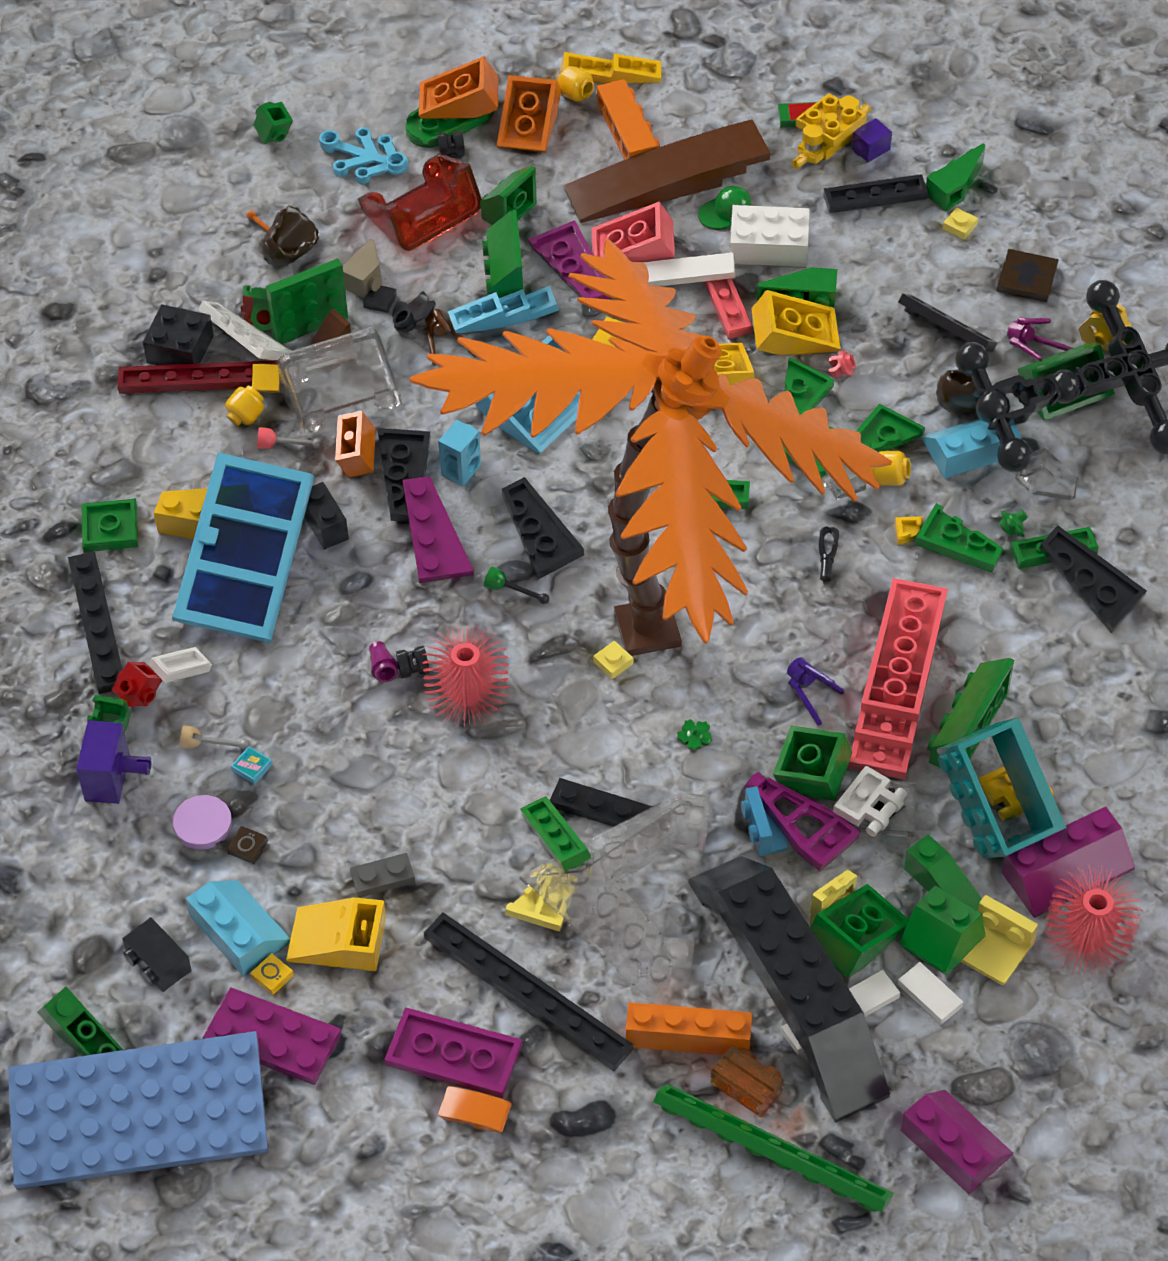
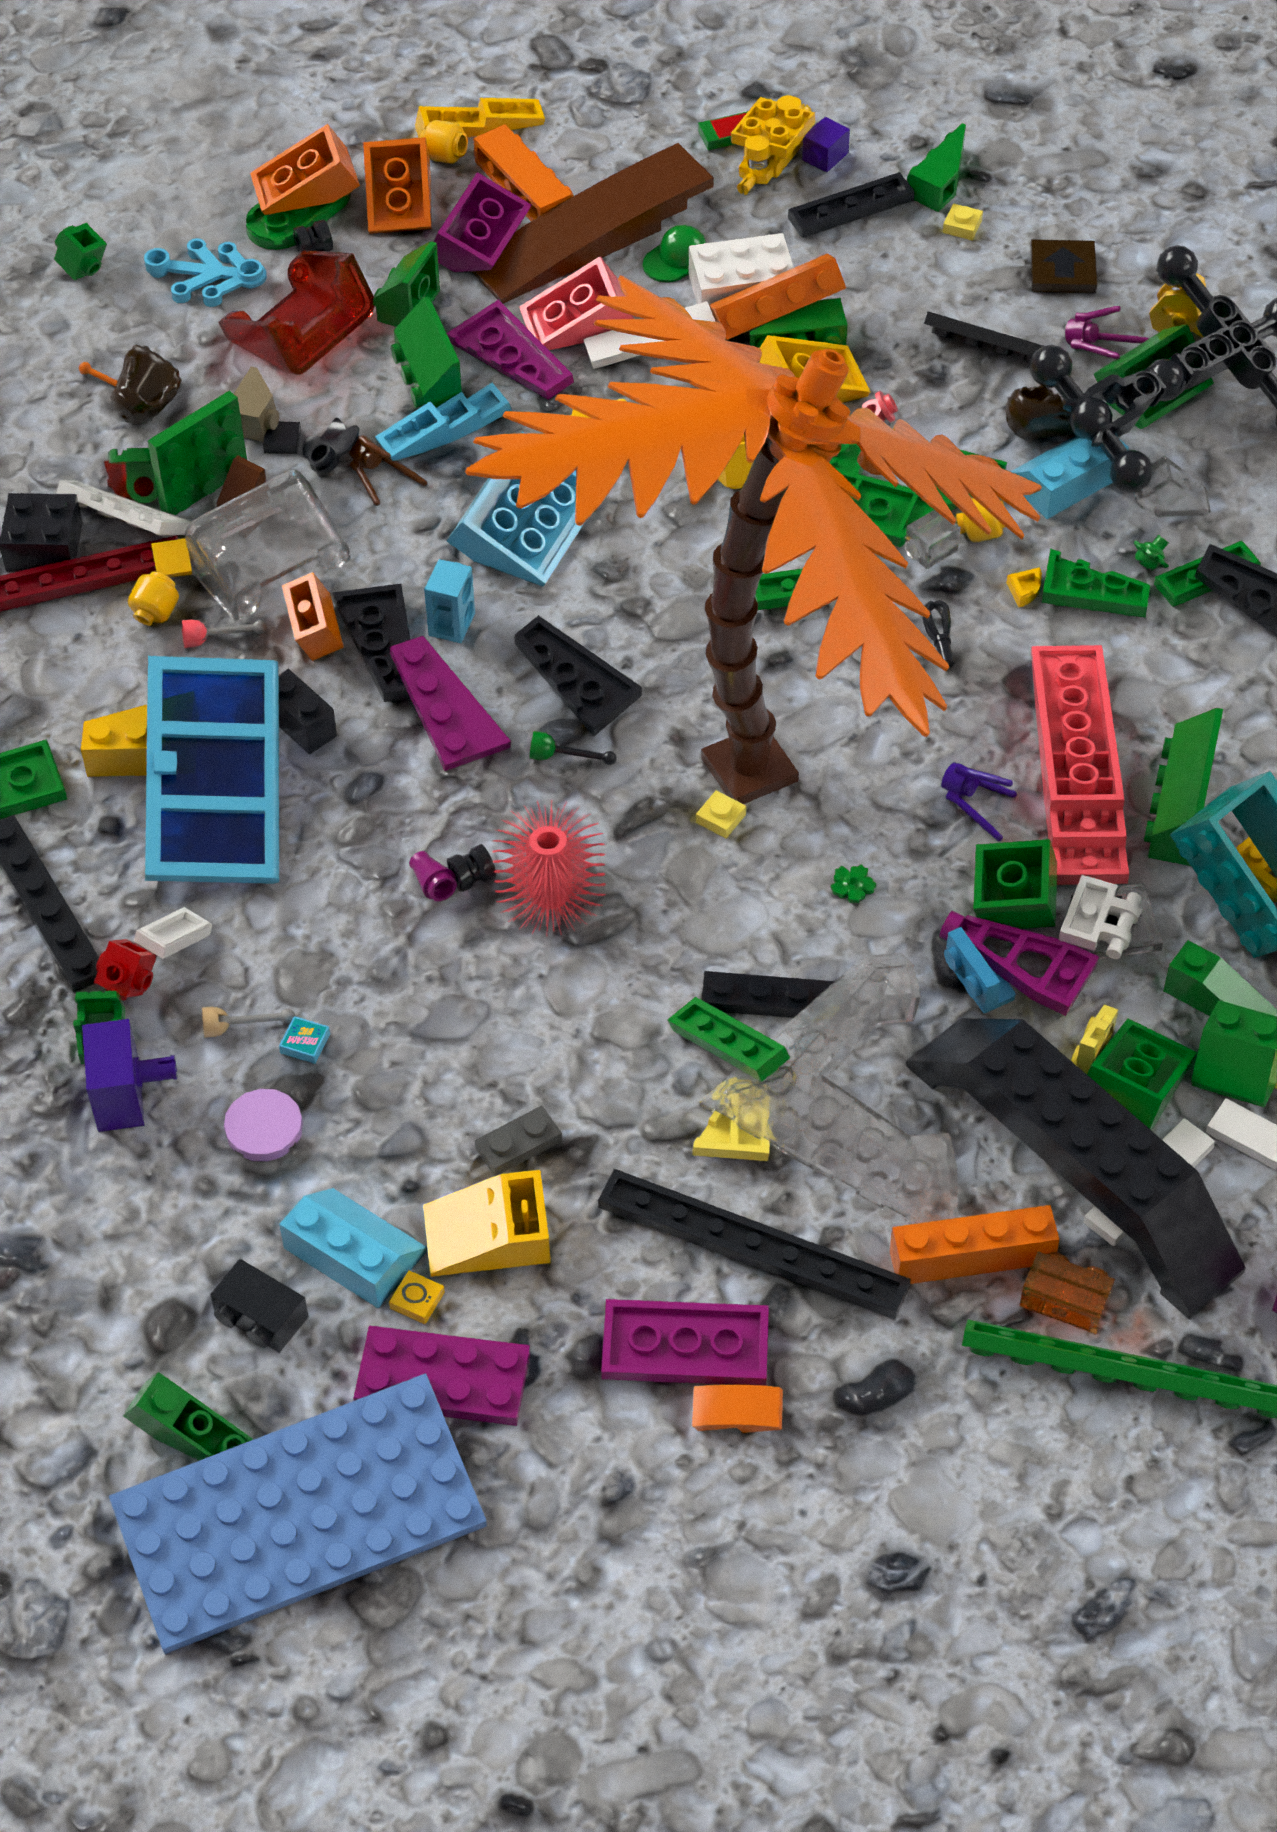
camera: 15 degrees left, 0 degrees up
dark brown tile [227,826,268,864] -> none
none -> magenta slope [433,172,532,272]
none -> orange brick [709,254,846,340]

